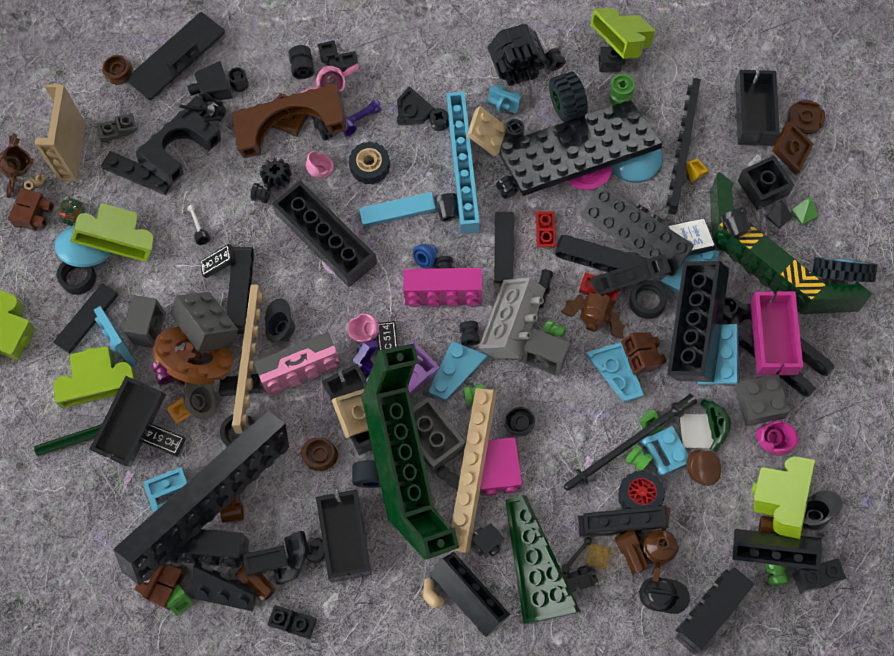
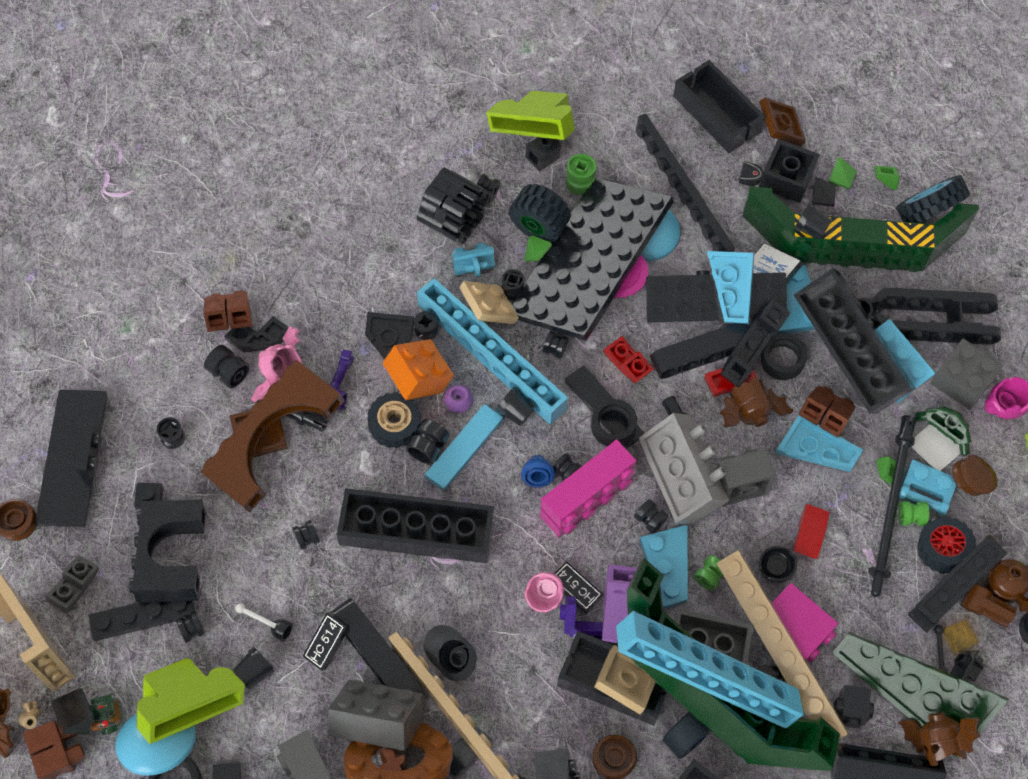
camera: 45 degrees left, 5 degrees down
black plant [179,92,226,122] -> none
black torso [187,61,233,102] -> none
bright pink piece [254,332,341,395] -> none
black gear [260,157,292,190] -> none
bright pink hair [306,150,334,178] -> none
bright green wheel [542,319,566,337] -> none
yellow slope [686,158,709,183] -> none
dark pink piece [750,292,803,375] -> none
reddish brown tile [787,100,825,134] -> none
none -> black slope [51,688,93,734]
none -> black wheel [176,611,205,643]
none -> copper hips [203,290,252,332]
none -> black piece [232,646,276,690]
none -> orange brick [382,339,454,401]
none -> black wheel [406,419,450,465]
none -> medium lavender plate [443,385,474,413]
none -> bright green slope [524,235,552,262]
none -> black tyre [591,399,638,447]
none -> medium azure brick [616,611,804,728]
none -> medium azure wing [707,251,755,324]
none -> black tile [739,161,763,186]
none -> red slope [792,503,830,559]
none -> bright green slope [874,166,899,190]
none -> reddish brown helmet [899,712,981,766]

